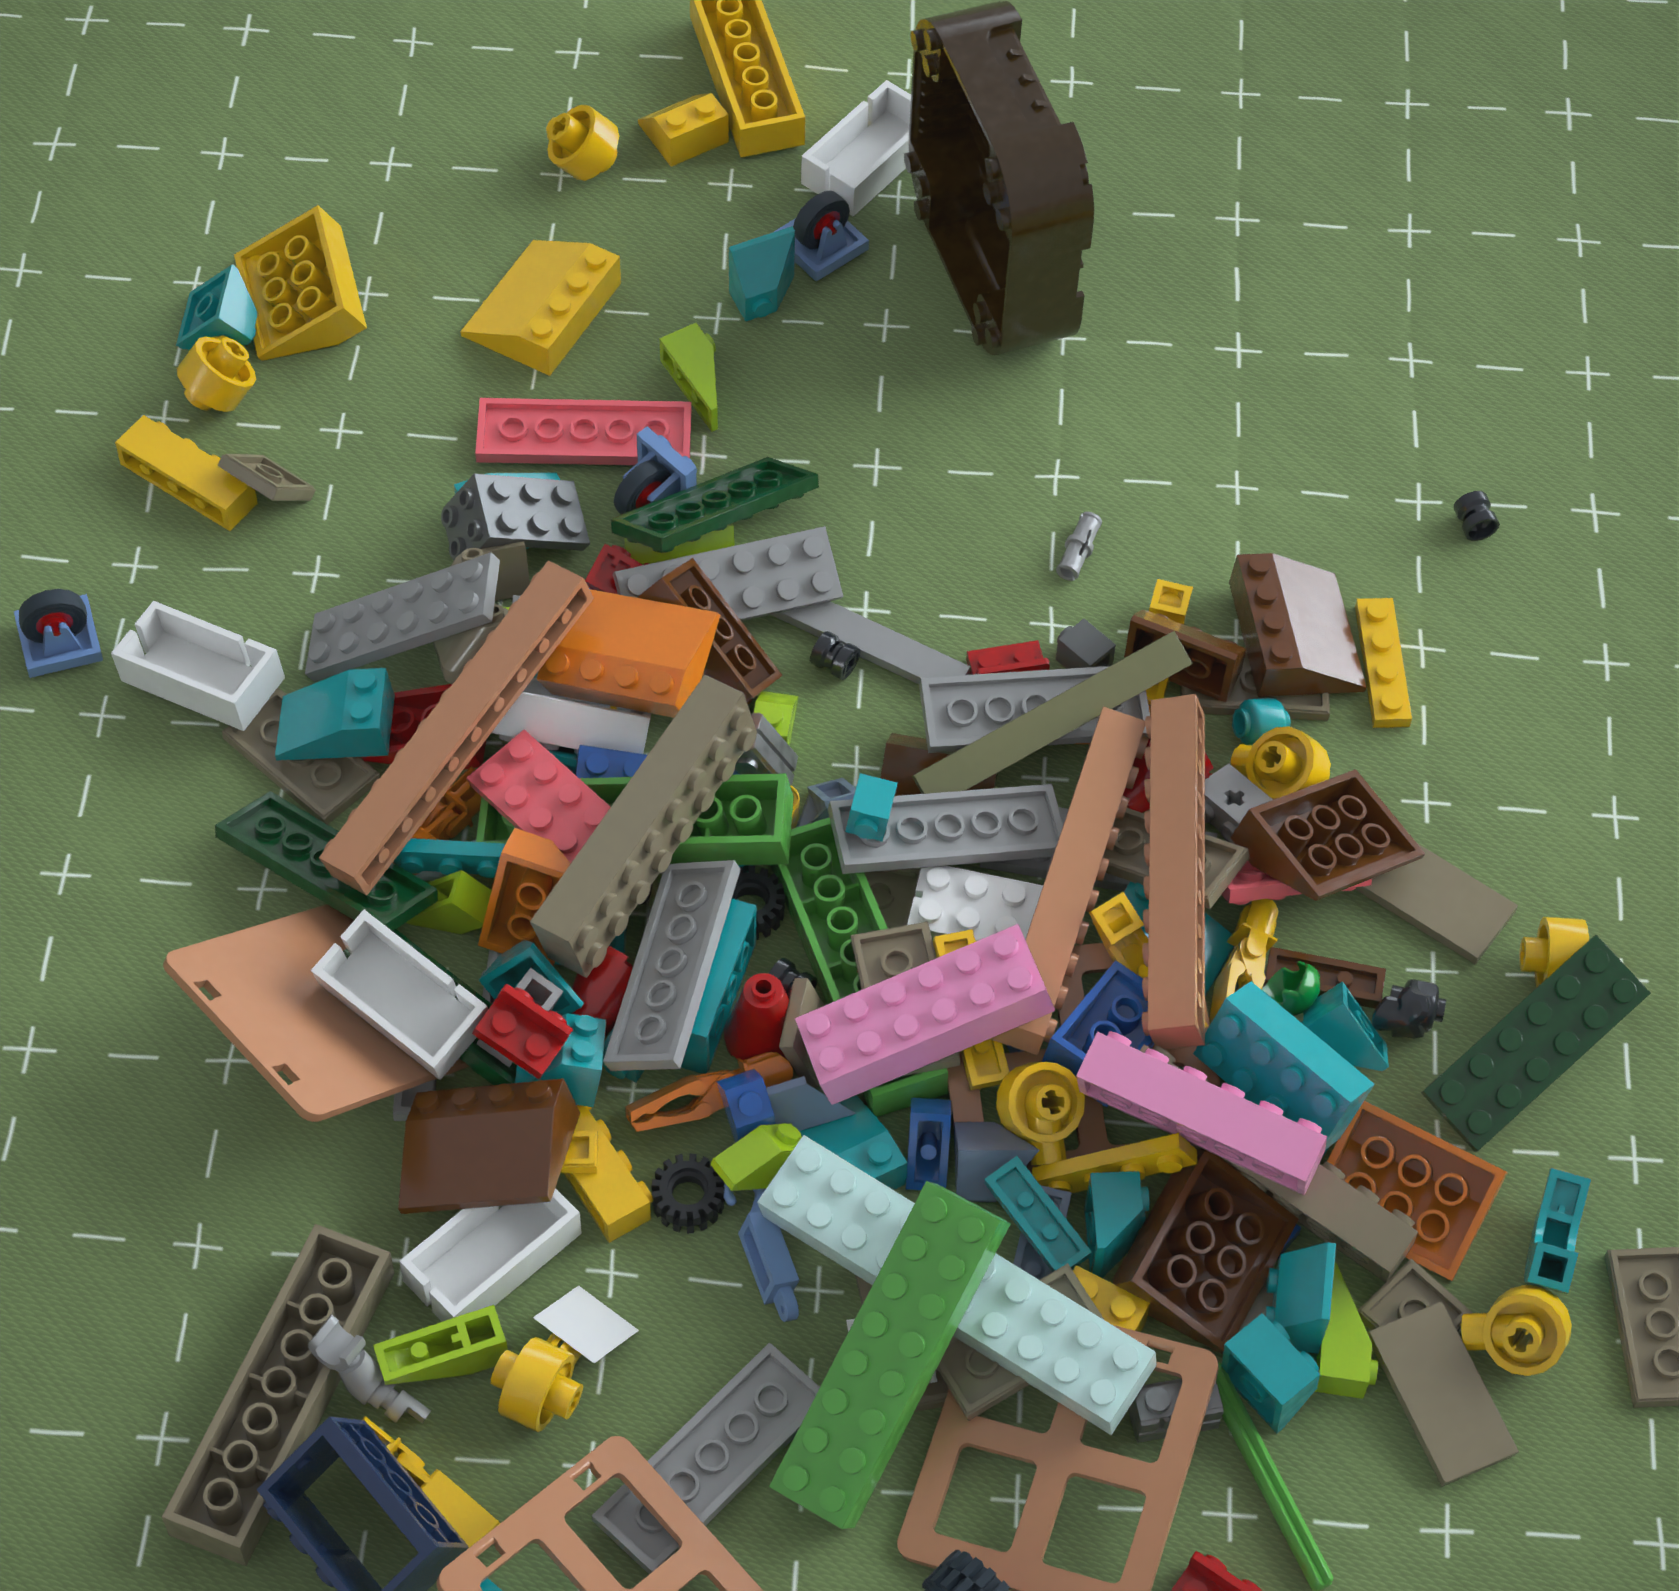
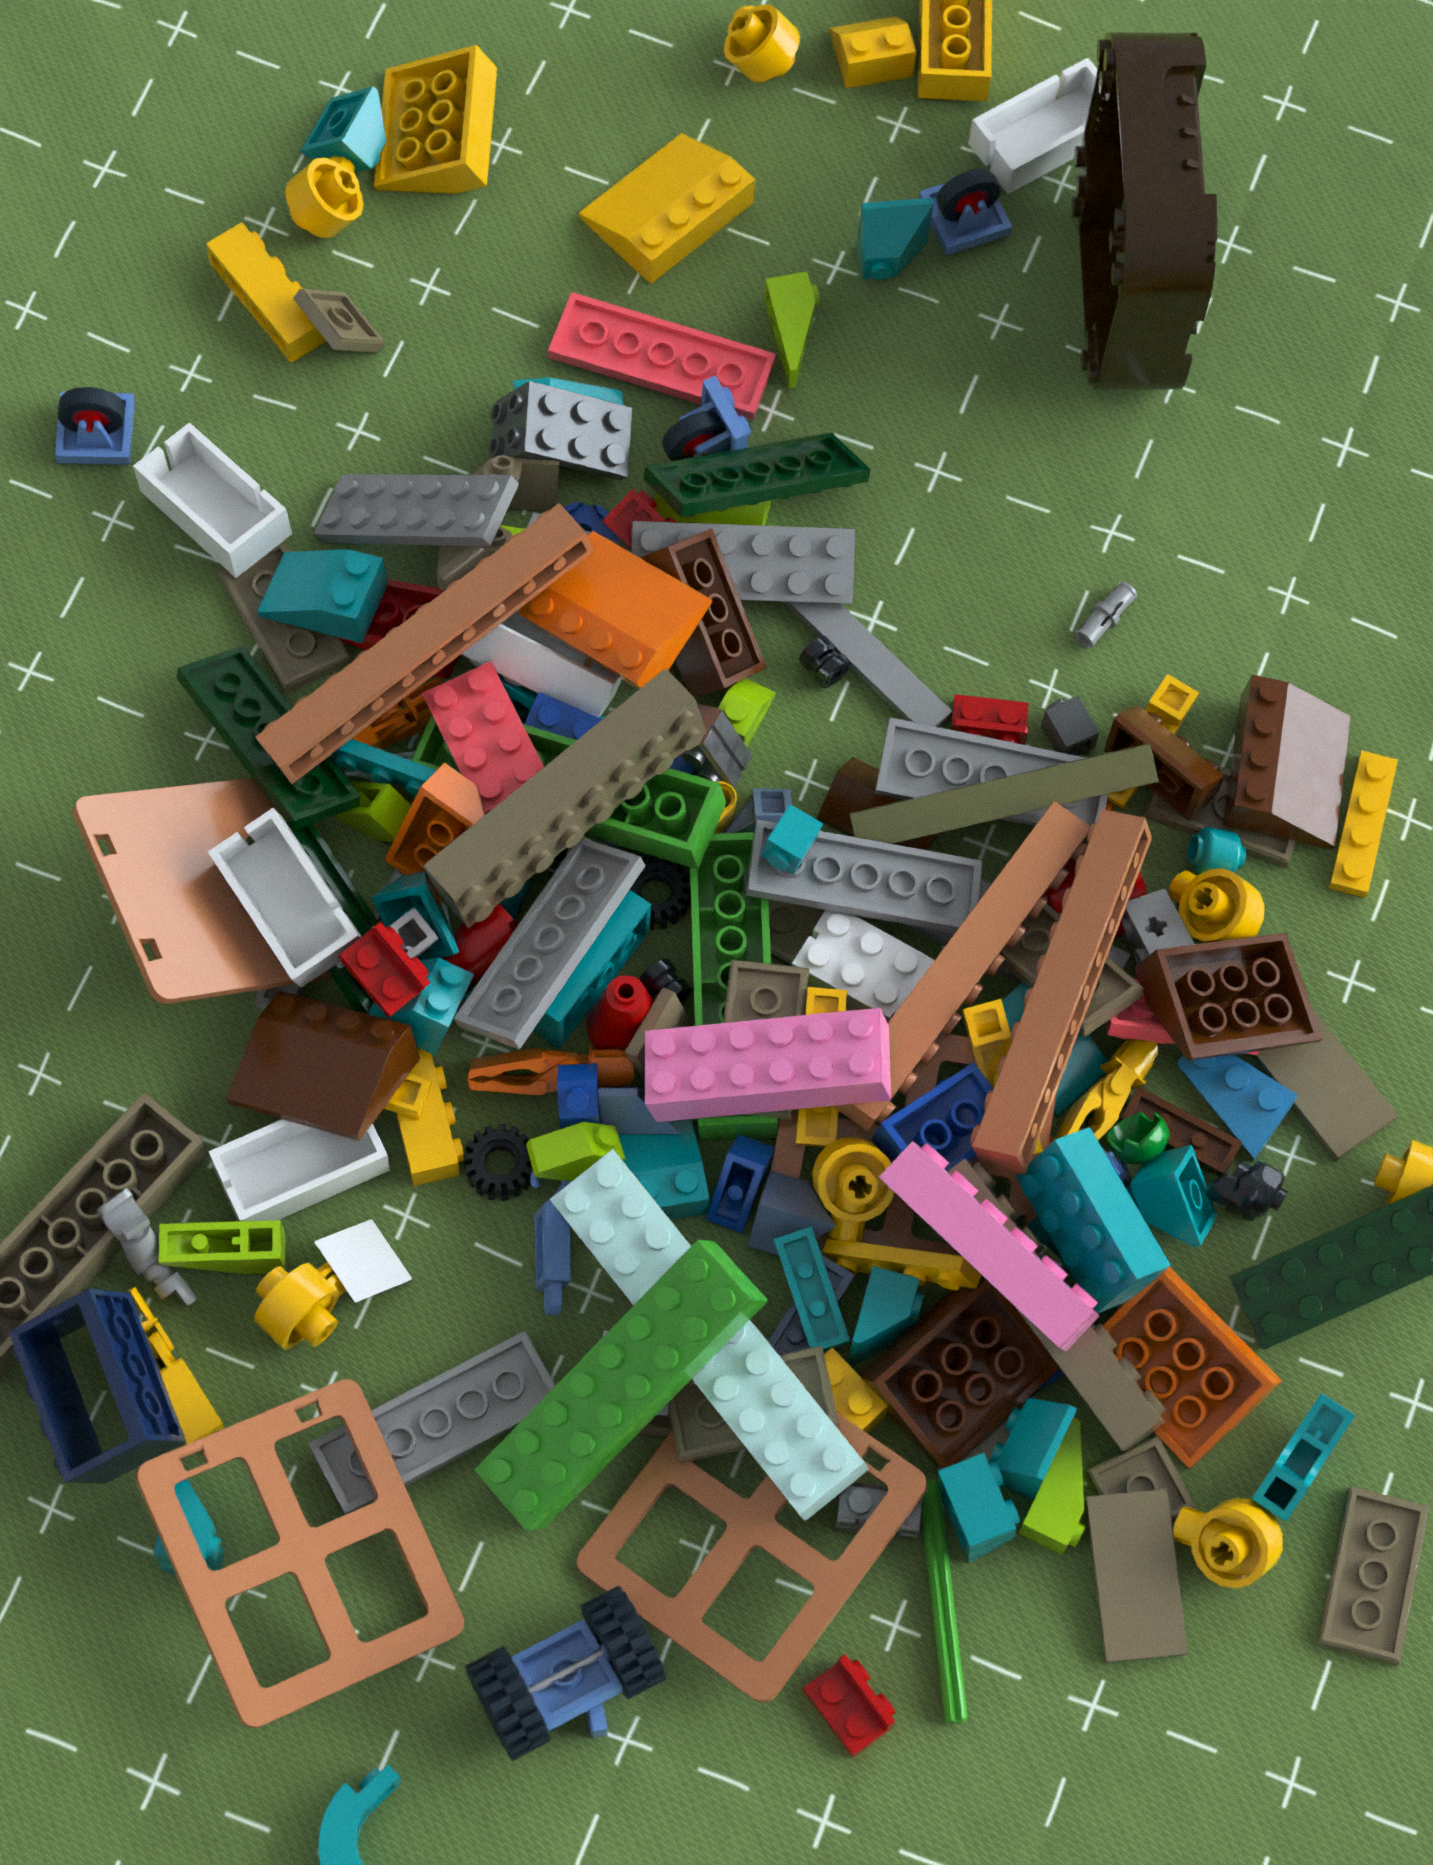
camera: 15 degrees right, 10 degrees up
none -> dark azure wing [1177,1055,1297,1161]

